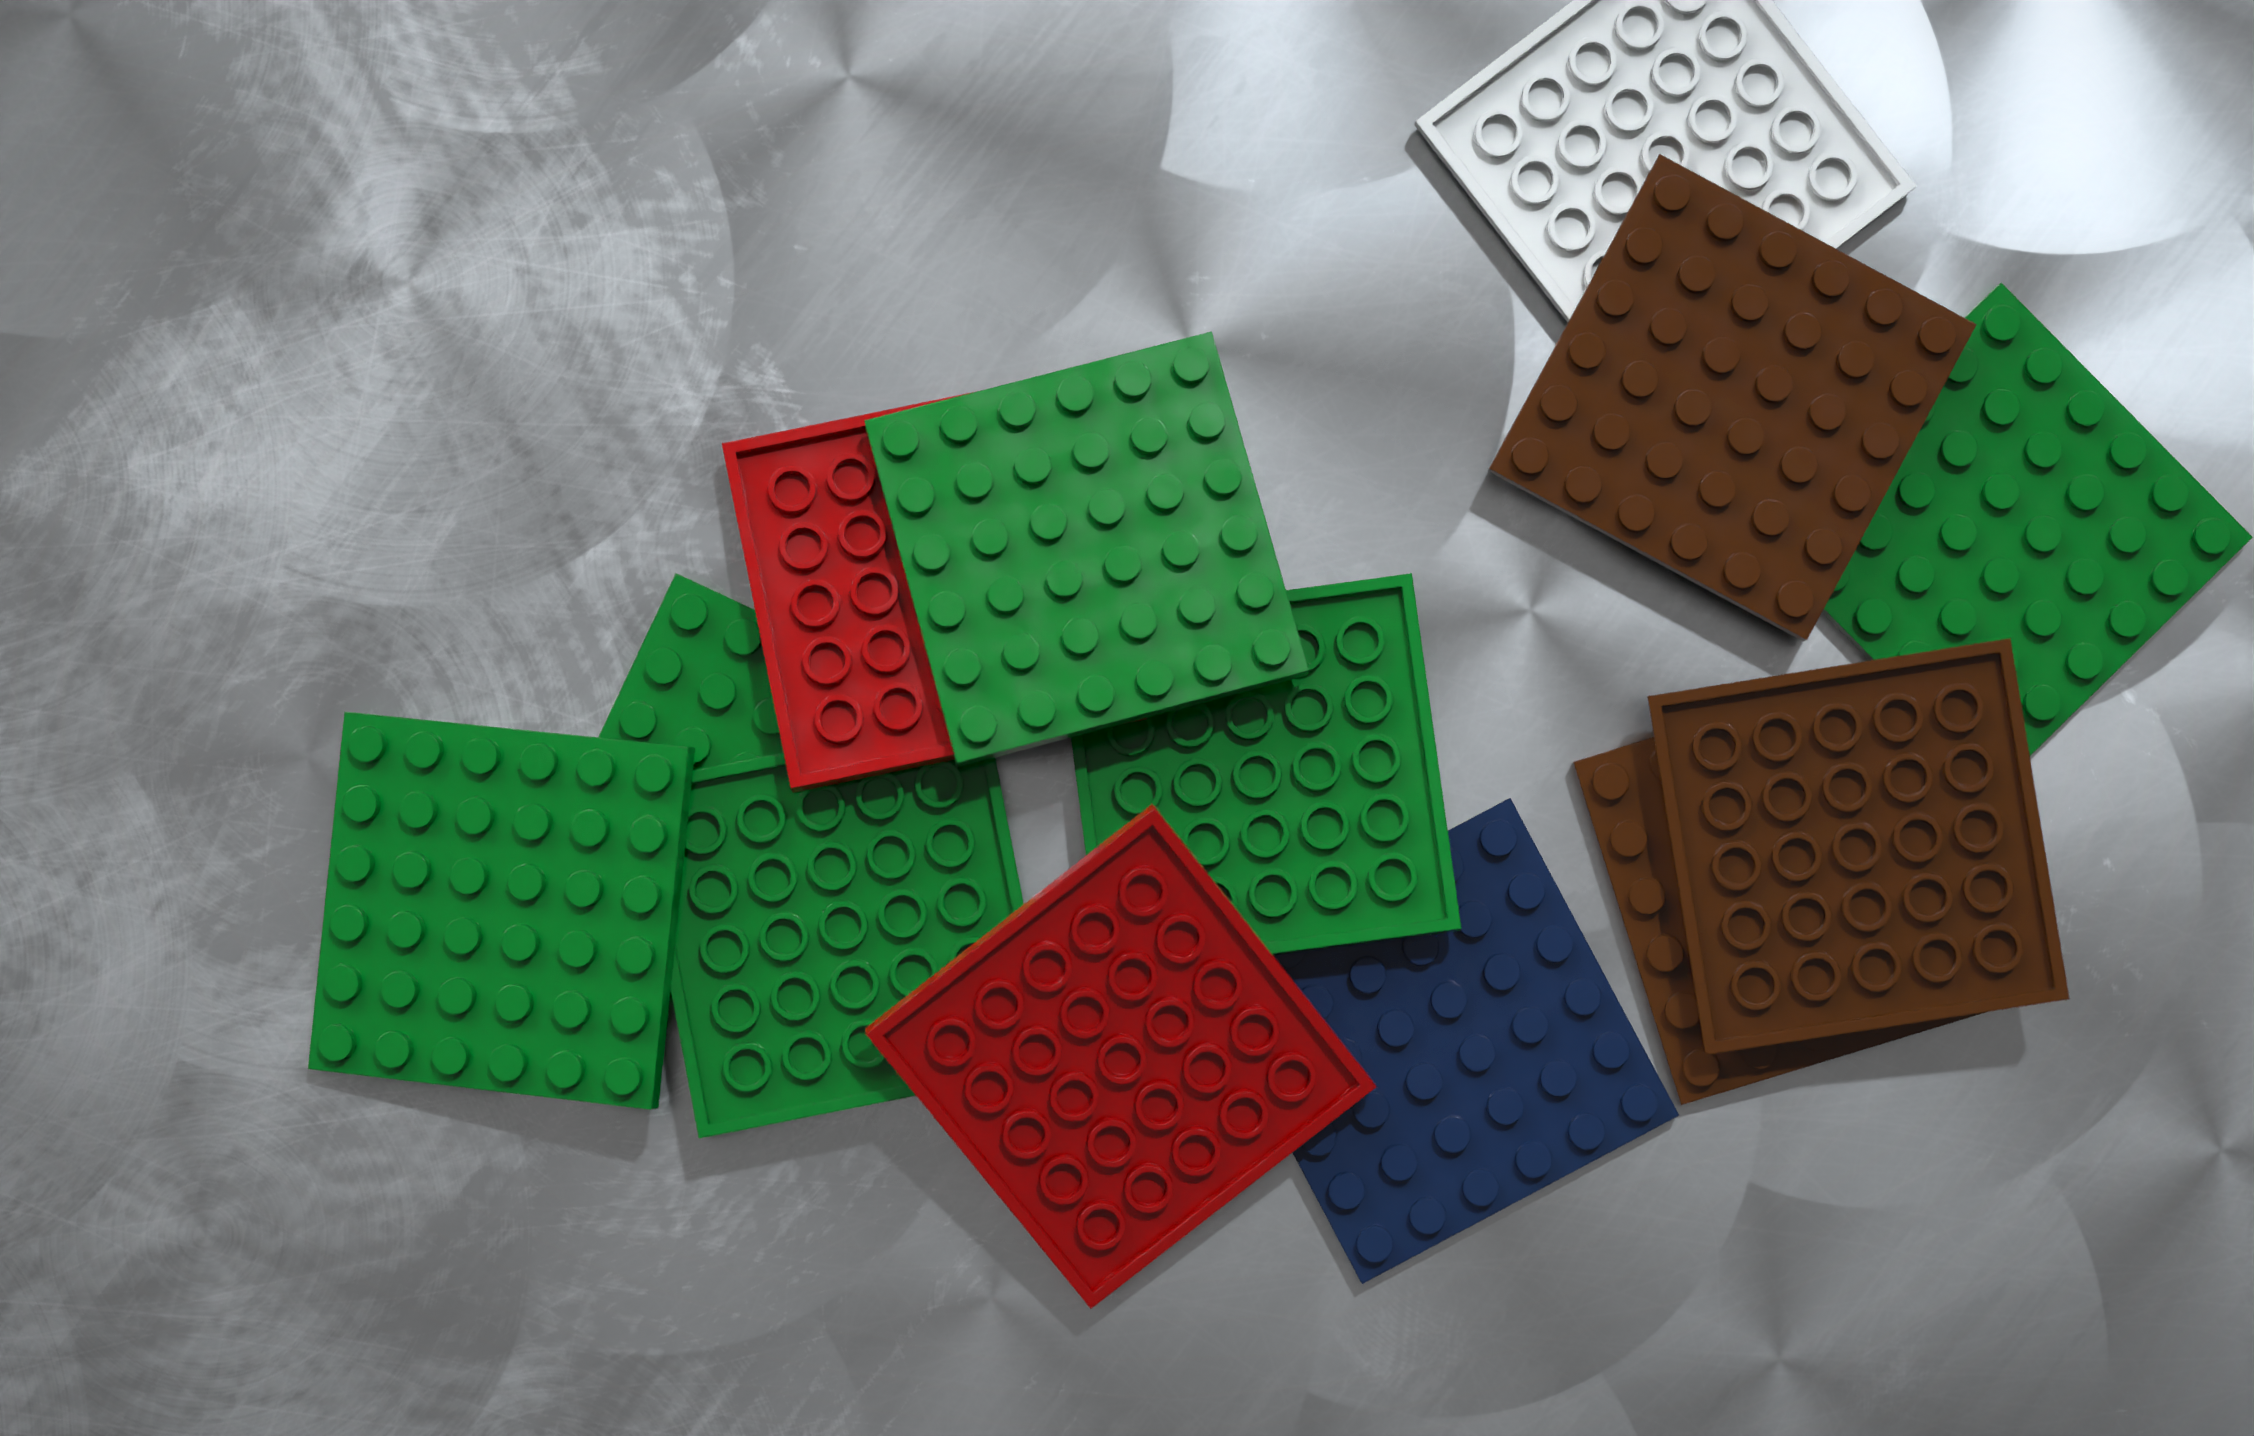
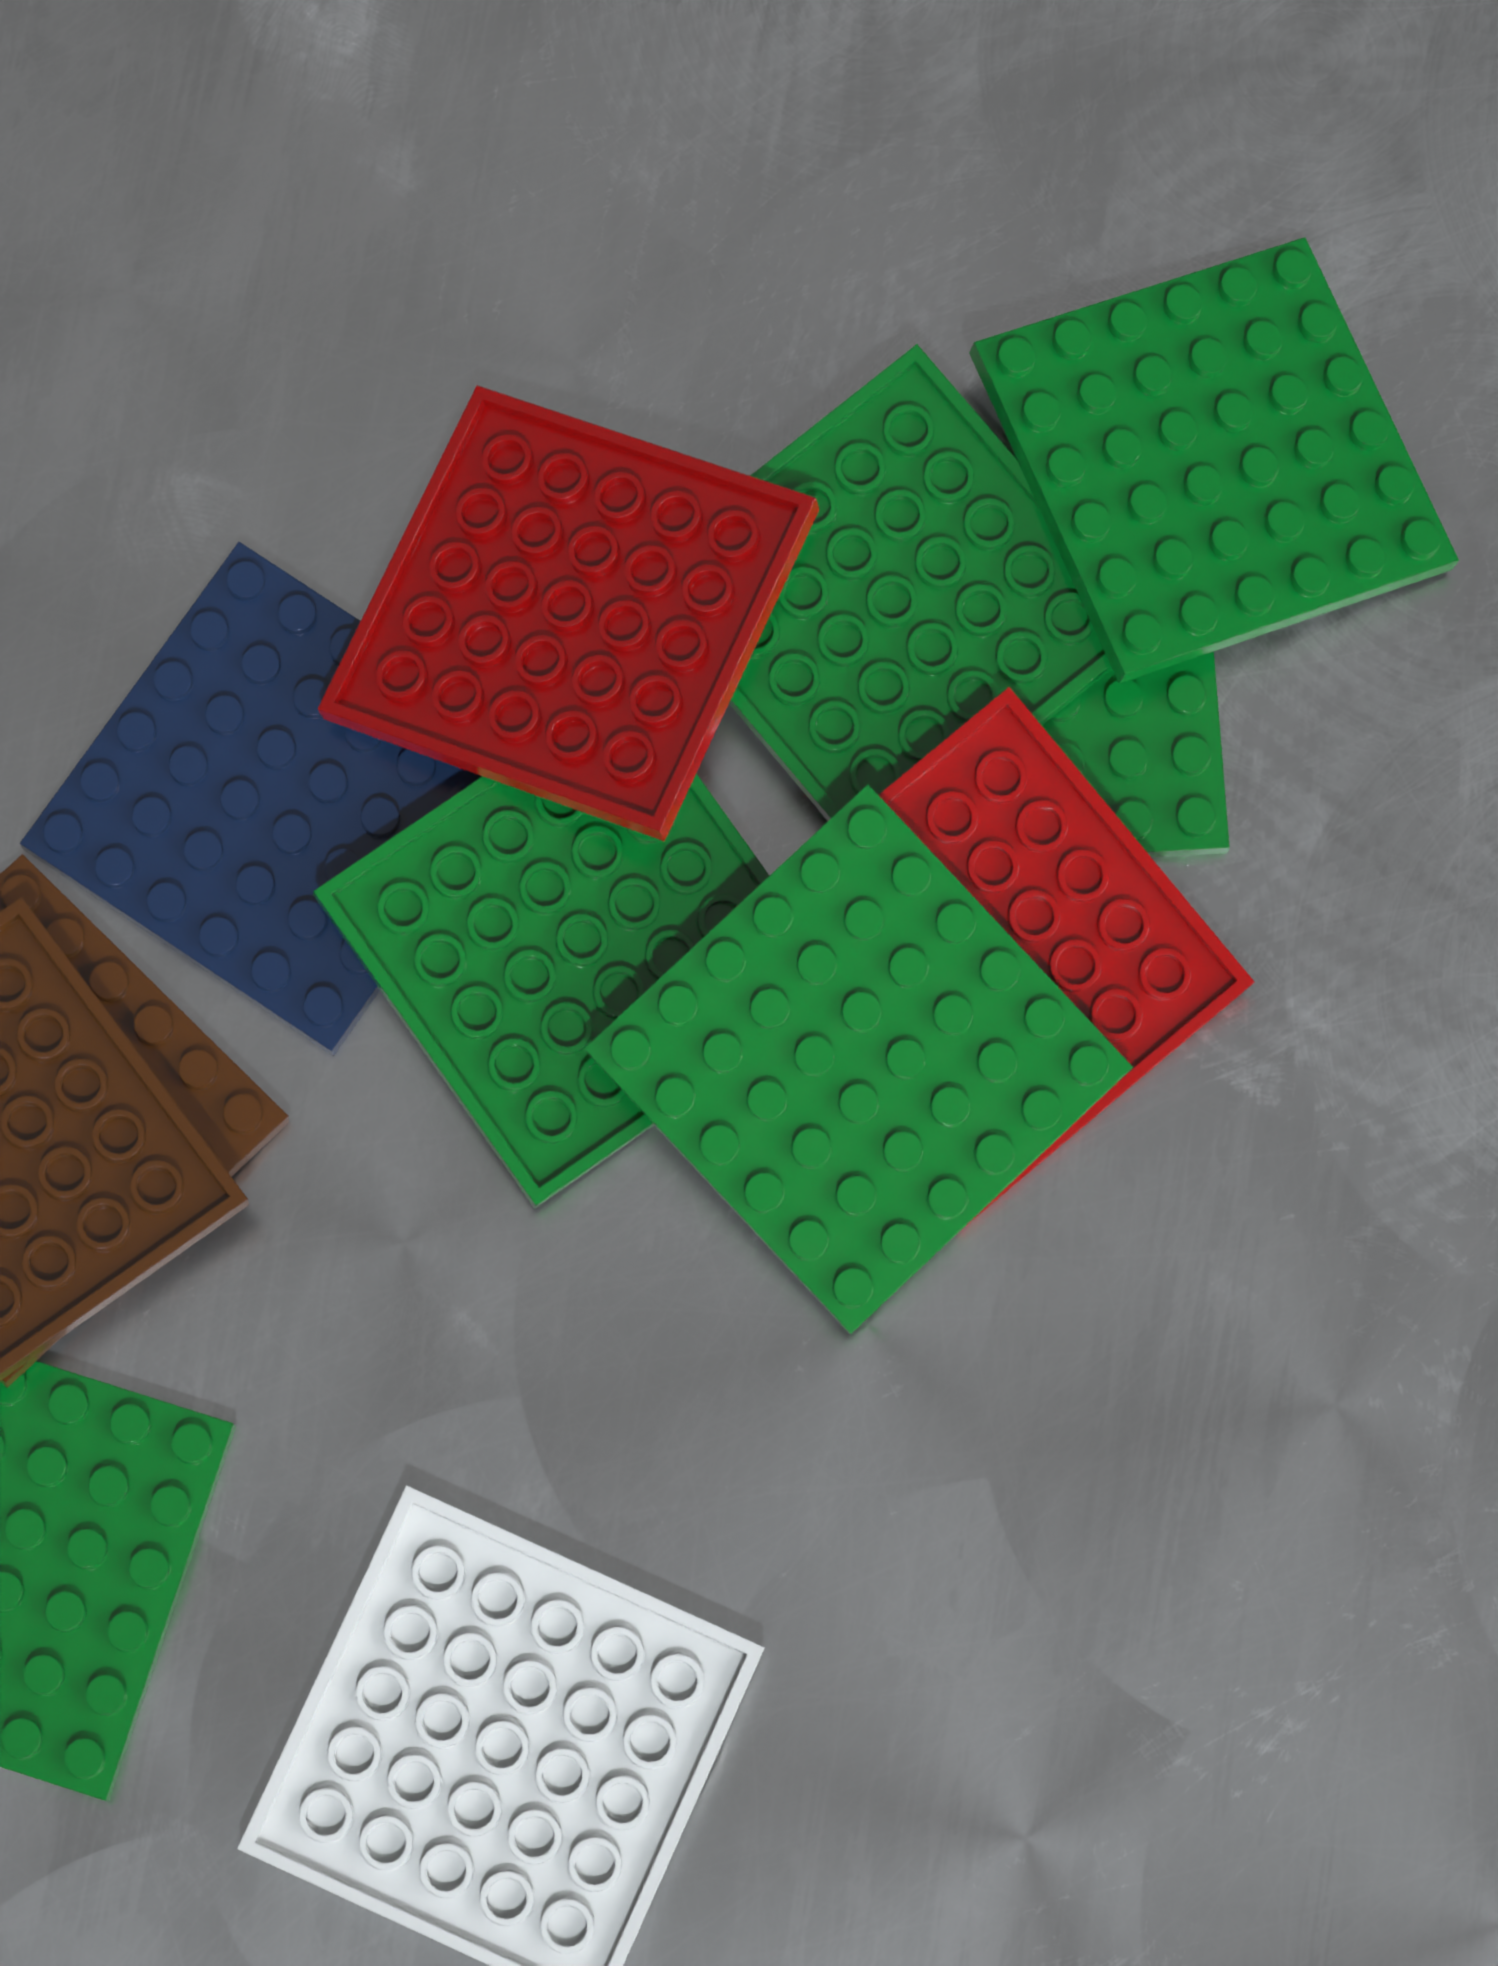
camera: 150 degrees right, 10 degrees down
reddish brown plate [1488,154,1977,642] -> none

